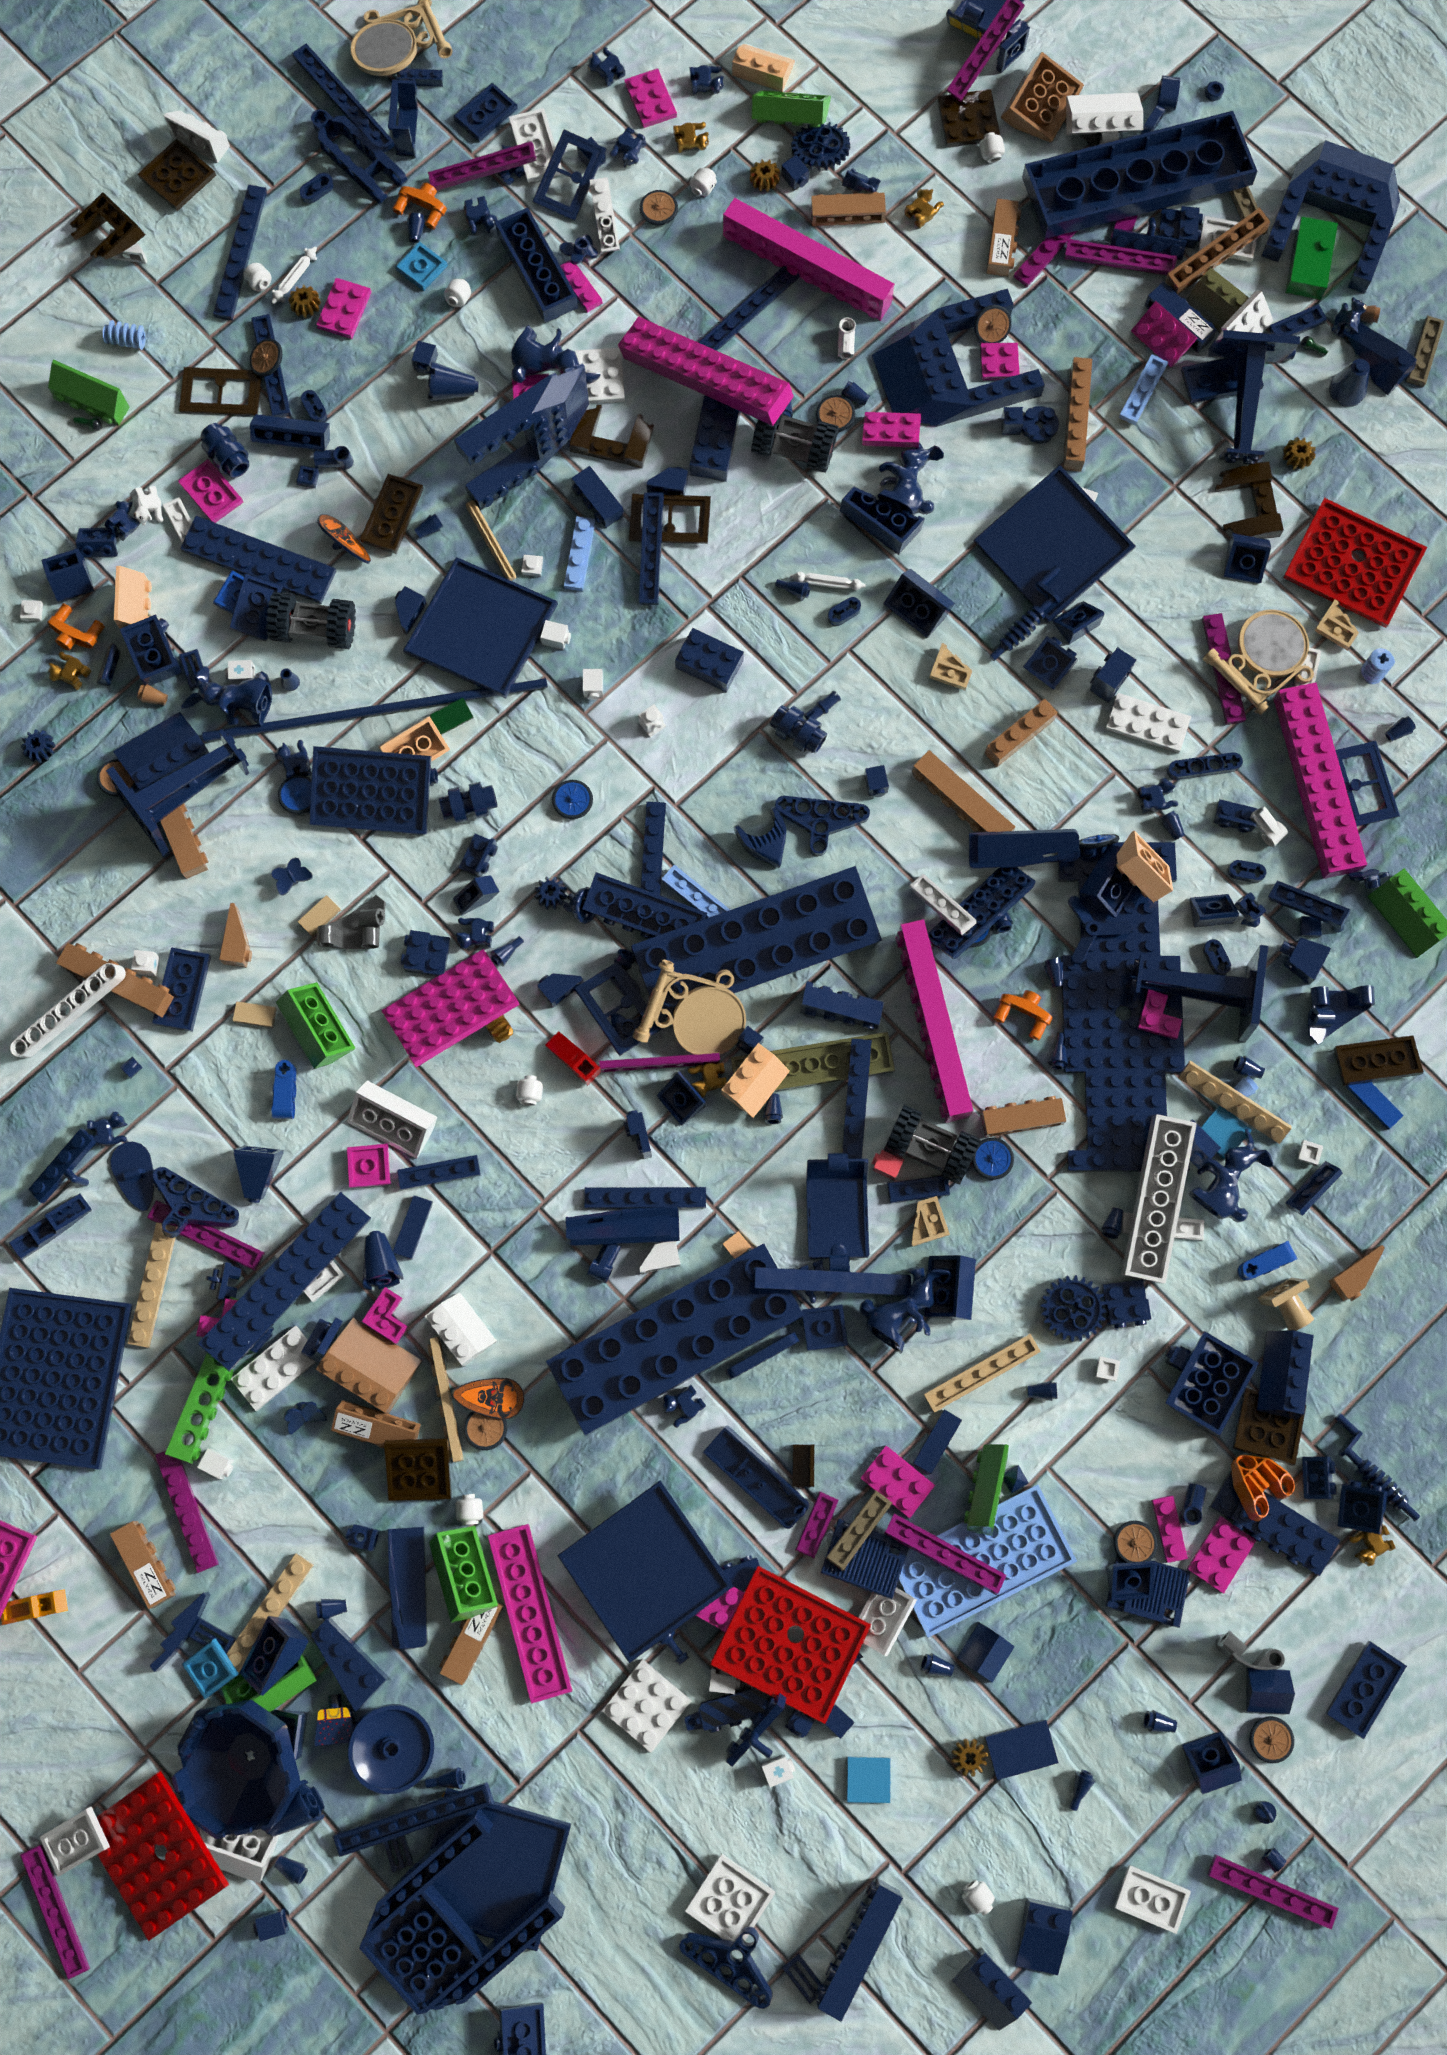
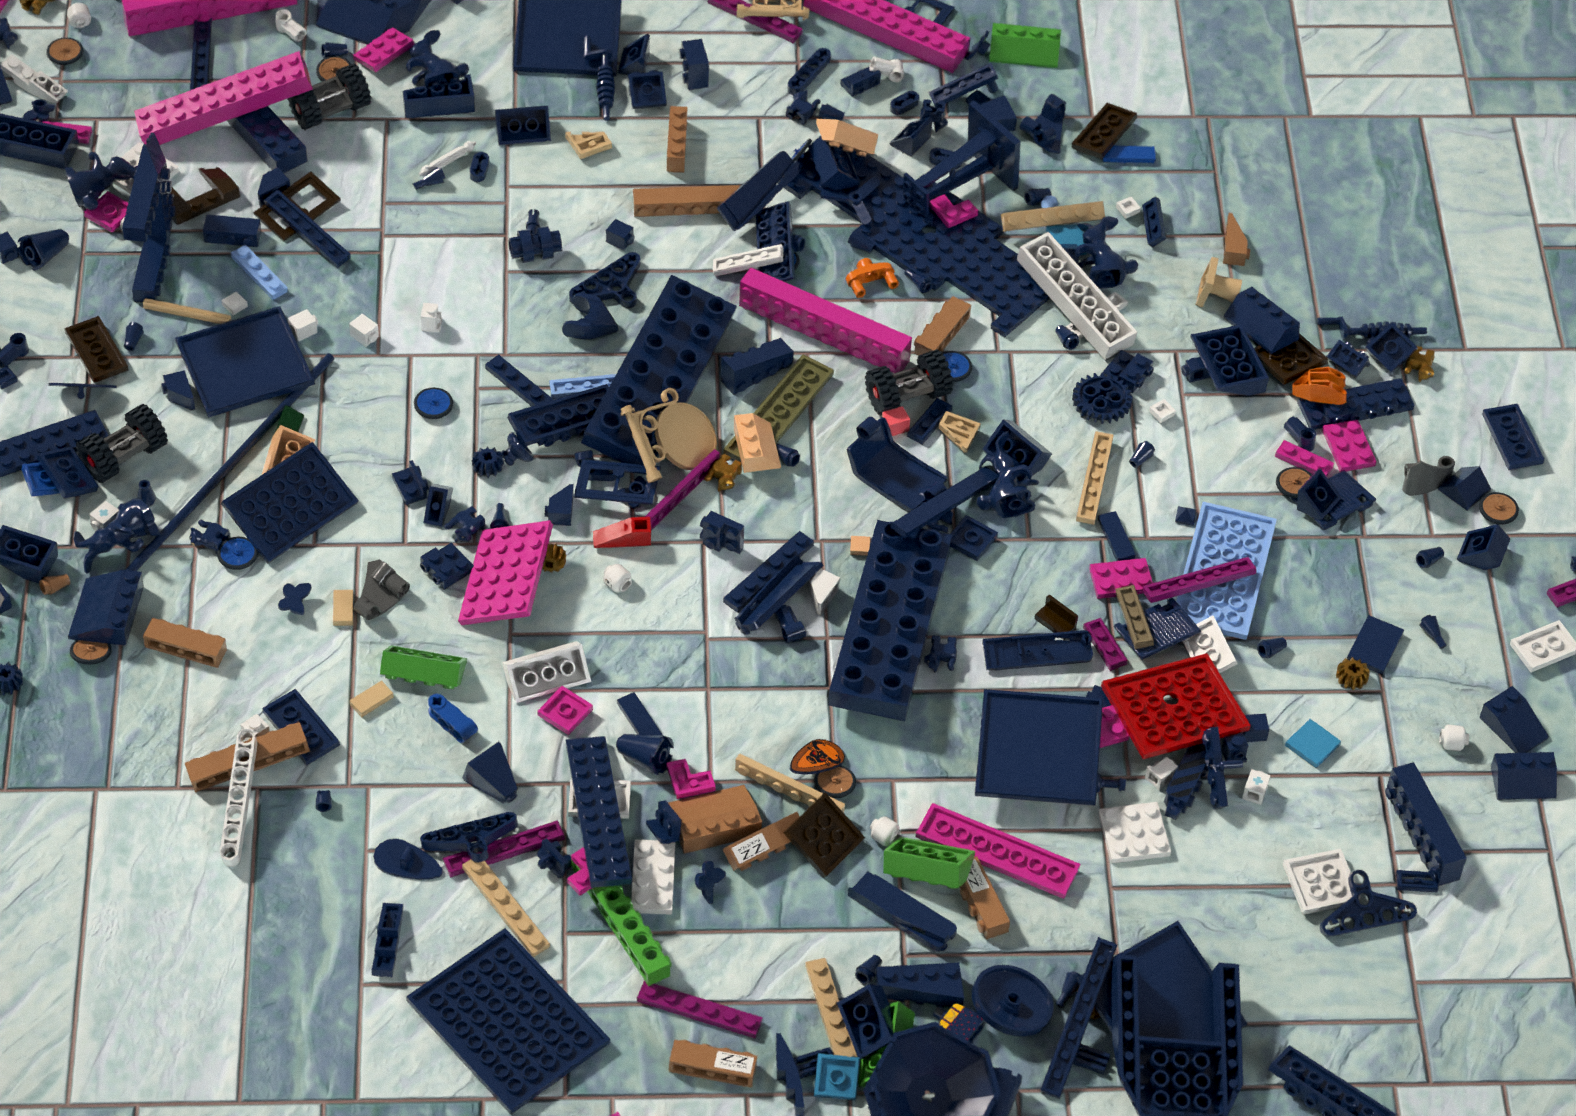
camera: 50 degrees left, 25 degrees down
dark blue plate [28,1128,96,1203] -> none
dark blue animal [87,1112,128,1147] -> none
dark blue piece [106,729,249,859] -> none
dark blue tile [179,649,203,691] -> none
white brick [197,1448,234,1479] -> none
medium nougat slope [219,903,252,968] -> none
dark blue brick [346,1524,380,1551] -> none
dark blue plate [397,1155,481,1191] -> none
white slope [425,1293,497,1367] -> none
dark blue piece [439,782,498,824] -> none
dark blue slope [656,1071,706,1126] -> none
dark blue brick [675,627,744,693] -> none
dark blue beam [725,1332,800,1380] -> none
dark blue brick [735,1026,764,1055] -> none
dark blue plate [842,1038,872,1159] -> none
dark blue slope [957,1622,1015,1683] -> none
bright green slope [964,1444,1009,1536] -> none
white plate [1105,693,1191,754] -> none
blue piece [1237,1241,1298,1281] -> none
dark blue tile [1254,1801,1277,1824] -> none

